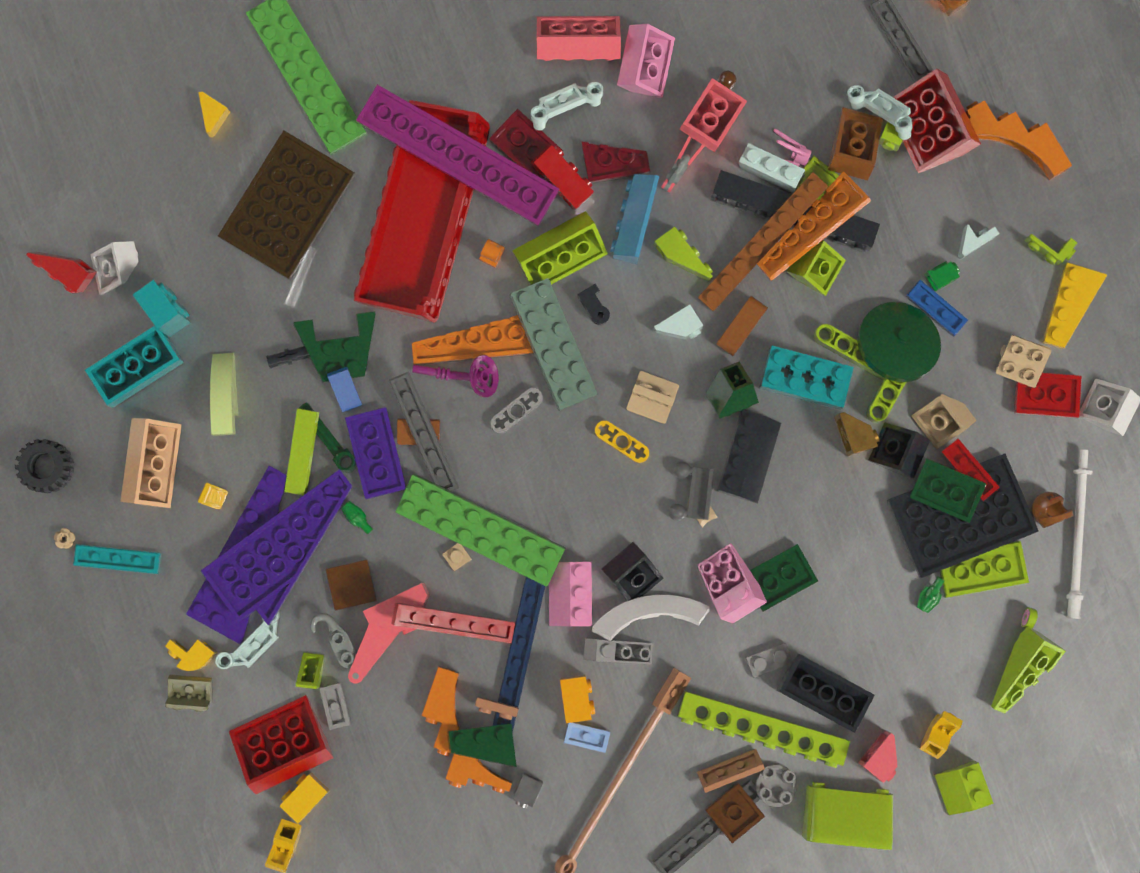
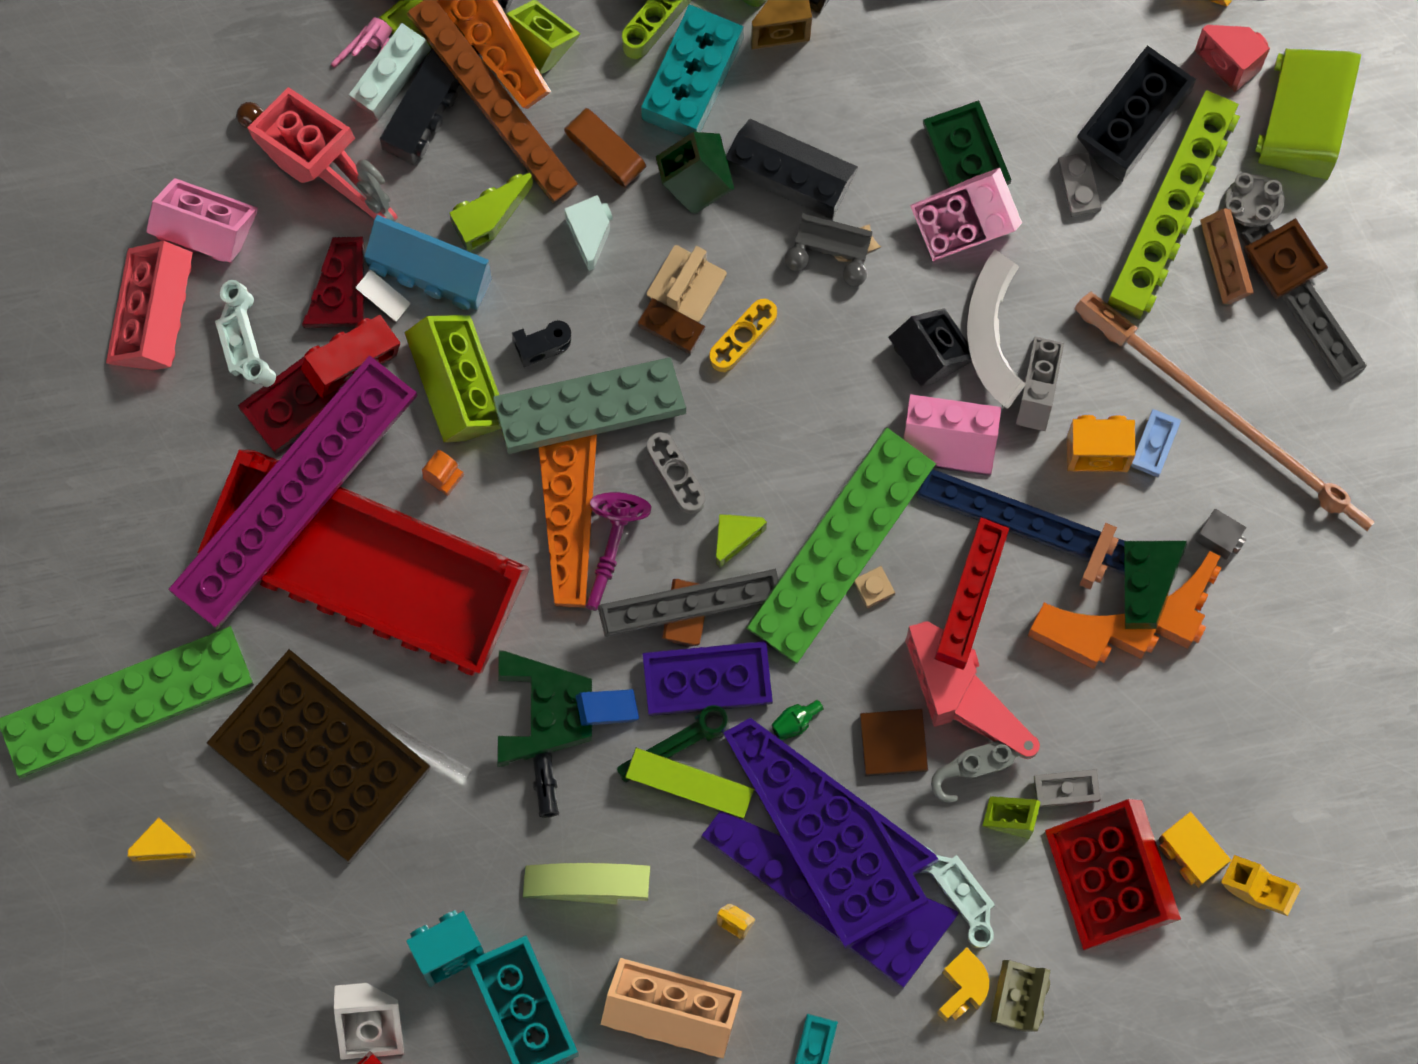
camera: 80 degrees left, 10 degrees down
none -> white sticker [356,270,411,321]
none -> reddish brown plate [638,298,705,355]
none -> lime slope [716,514,767,568]

